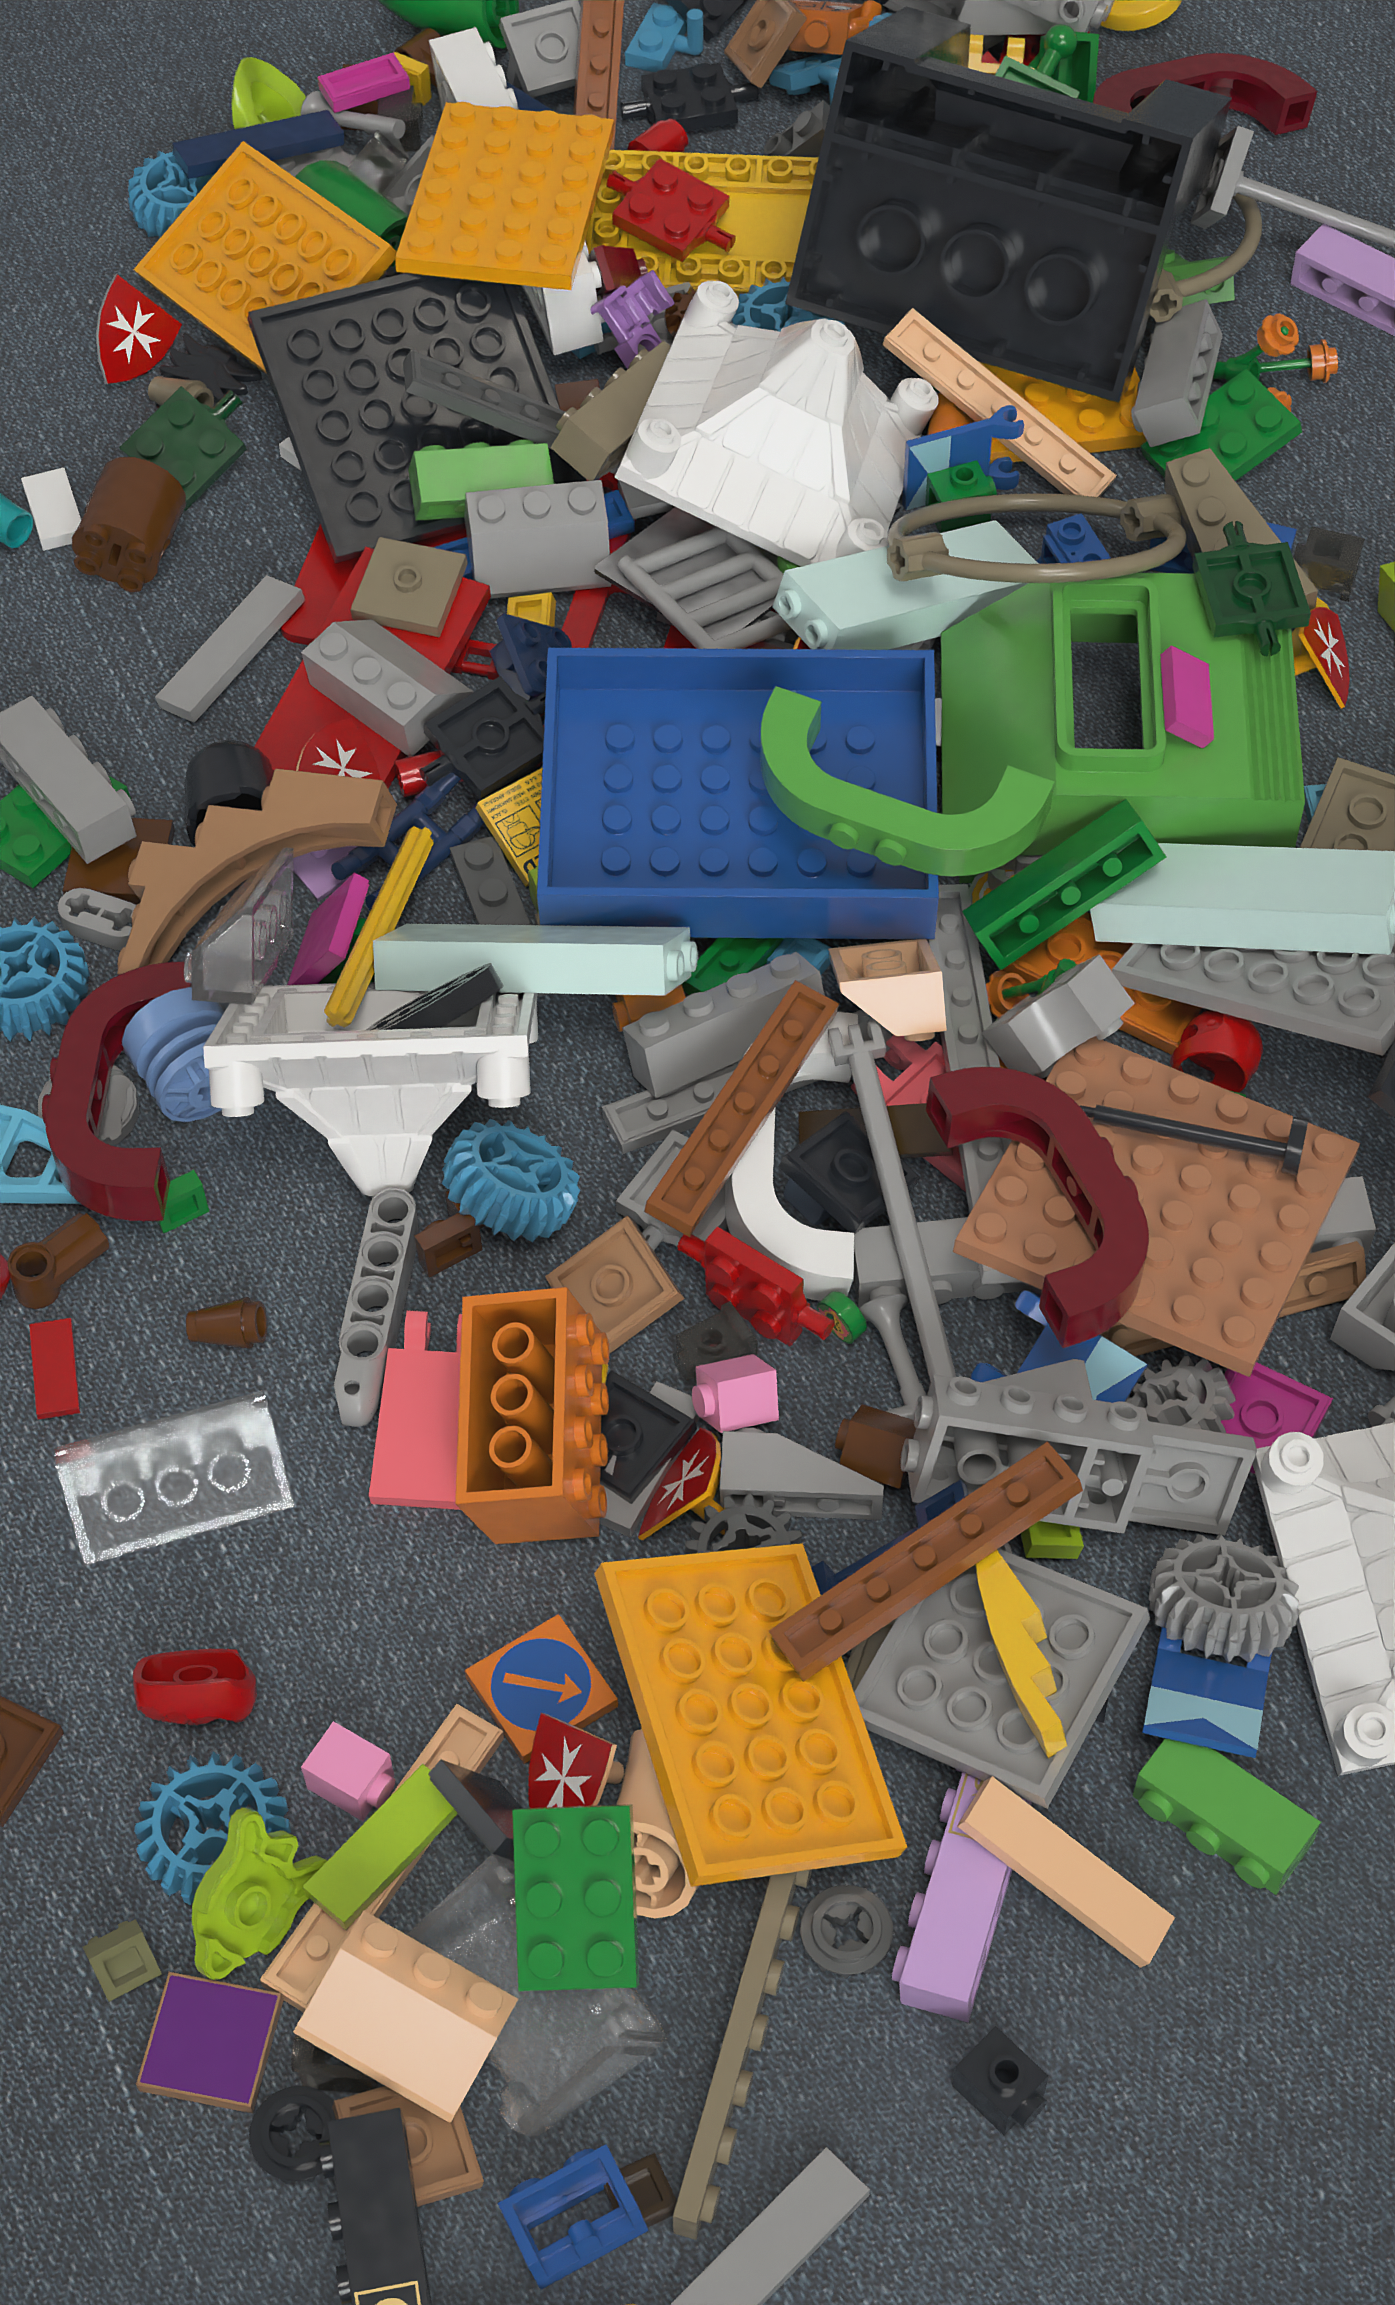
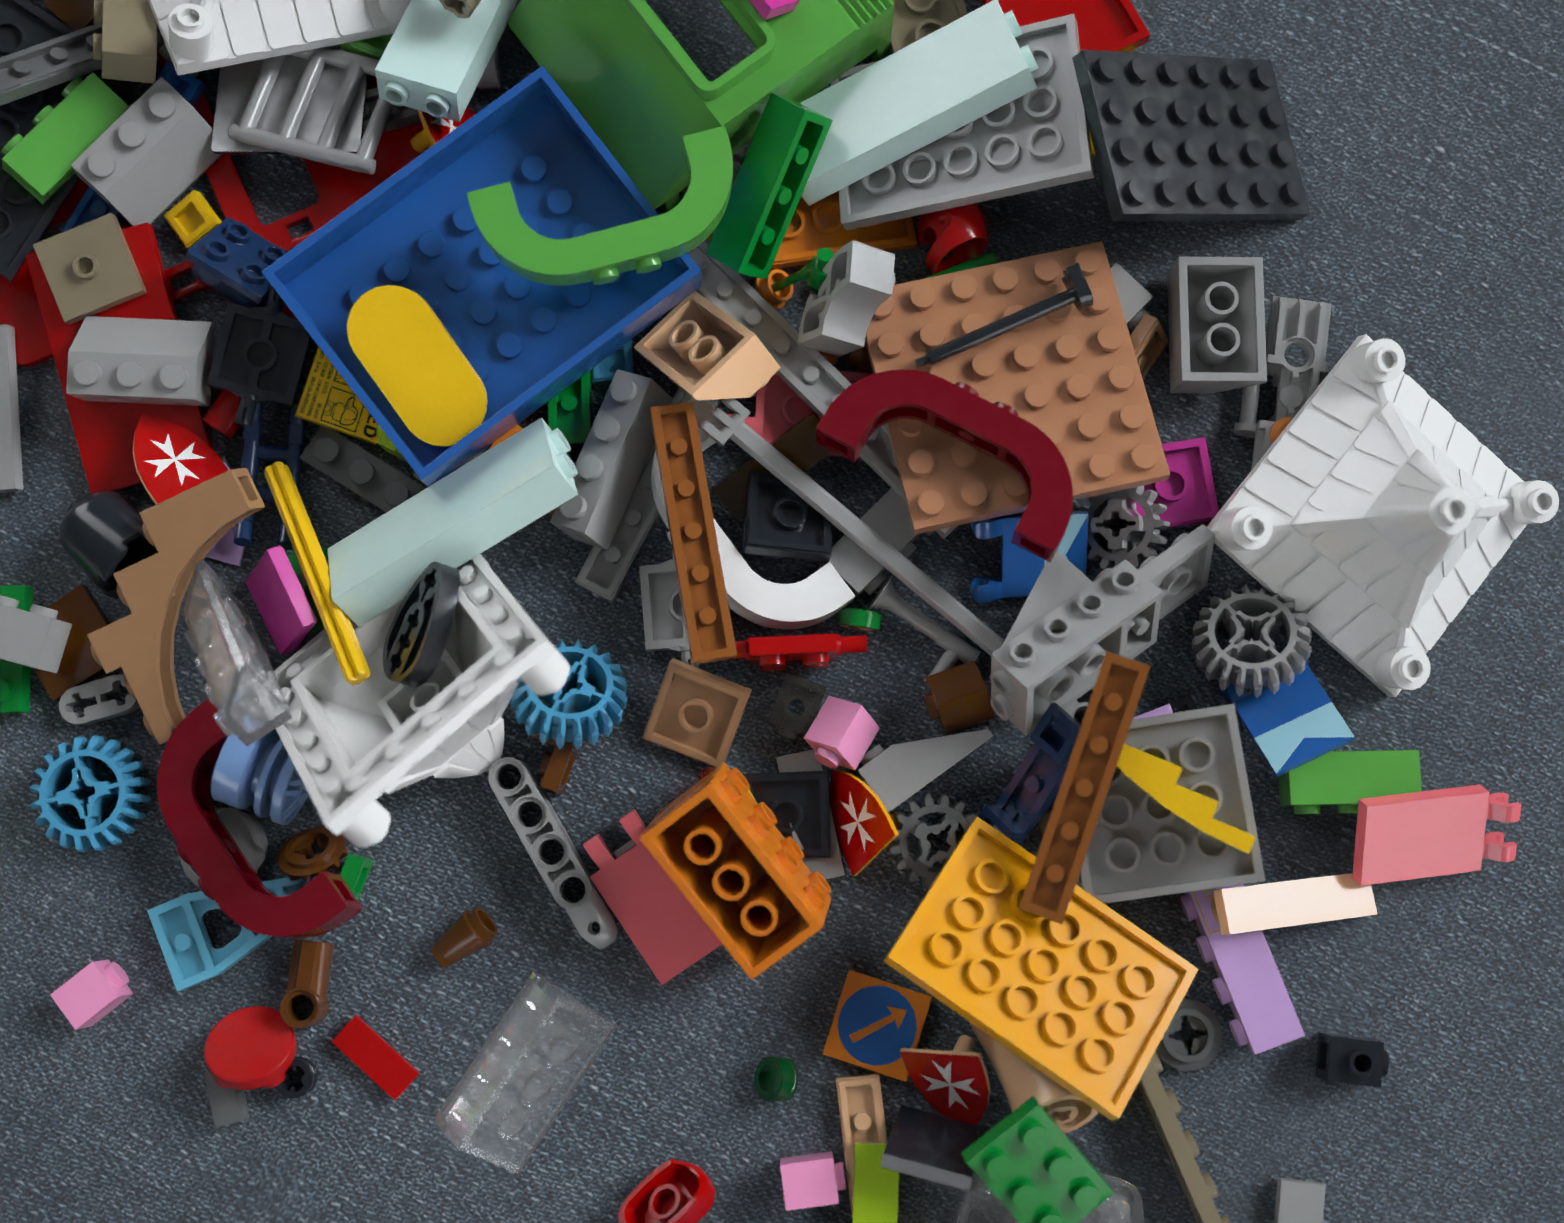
camera: 35 degrees left, 25 degrees up
none -> reddish brown gear [277,826,348,883]
none -> yellow tile [347,285,487,446]
none -> dark green tile [754,1056,798,1102]
none -> coral tile [1352,785,1522,886]

